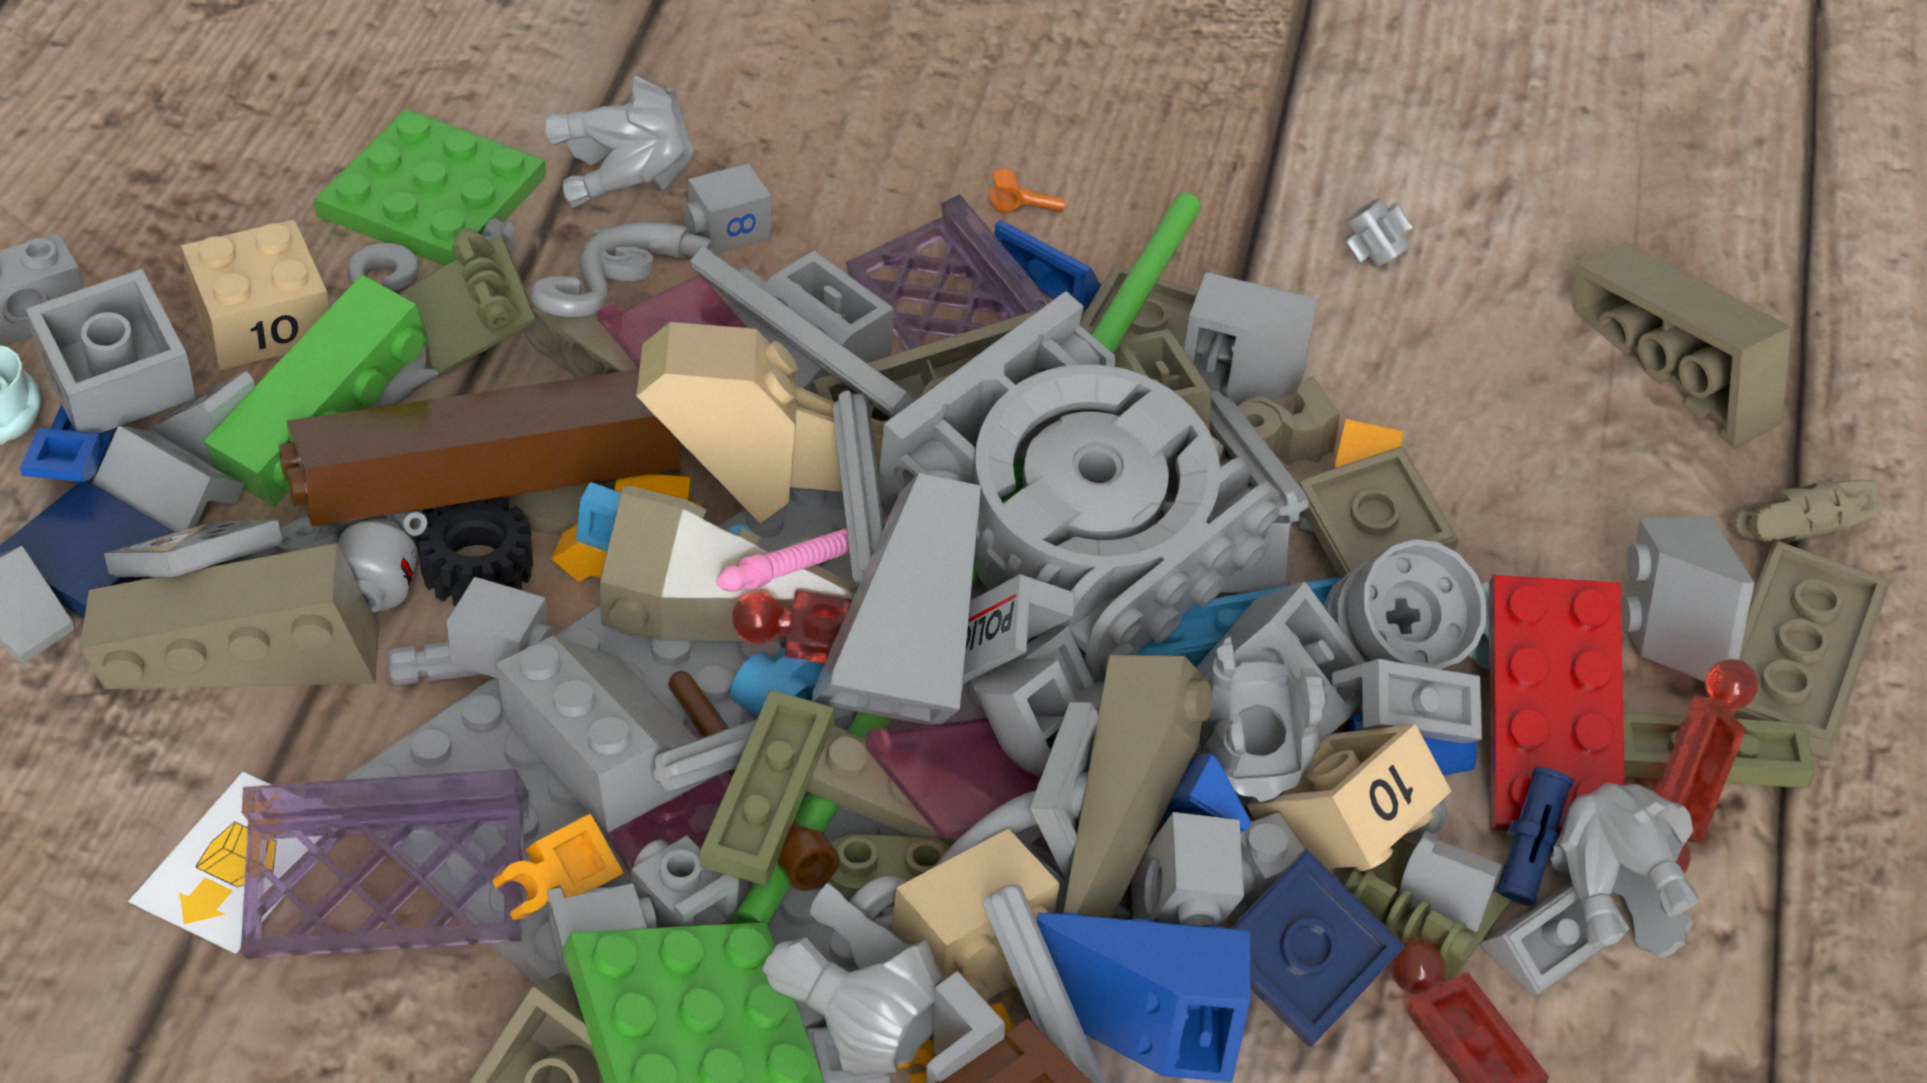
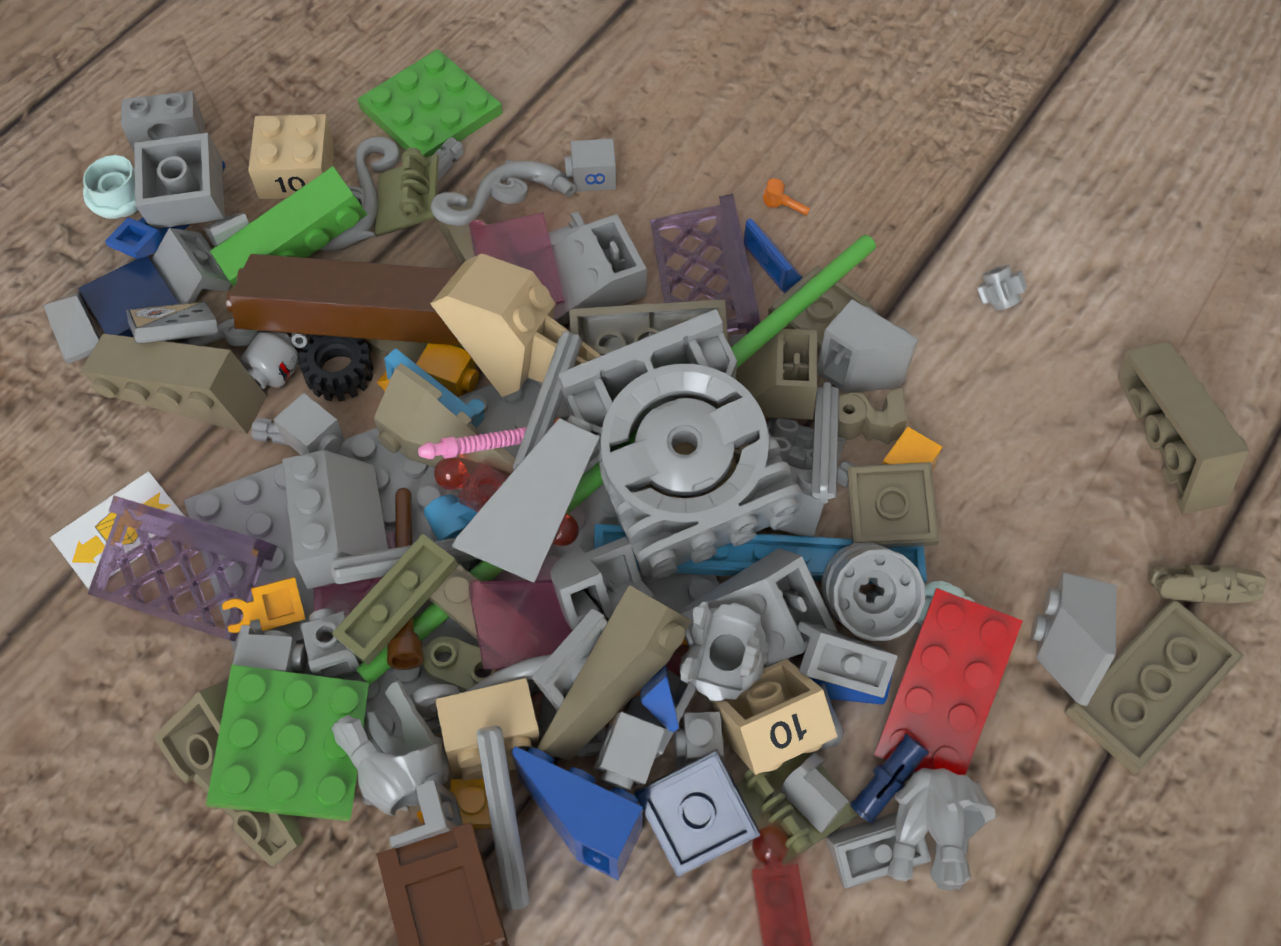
camera: 25 degrees right, 15 degrees up
light grey piece [544,75,694,208] -> none
light grey tile [690,246,915,418] -> none
light grey panel [962,574,1075,684] -> none
olive plate [1623,712,1816,788] -> none
clear red plate [1654,659,1758,874] -> none

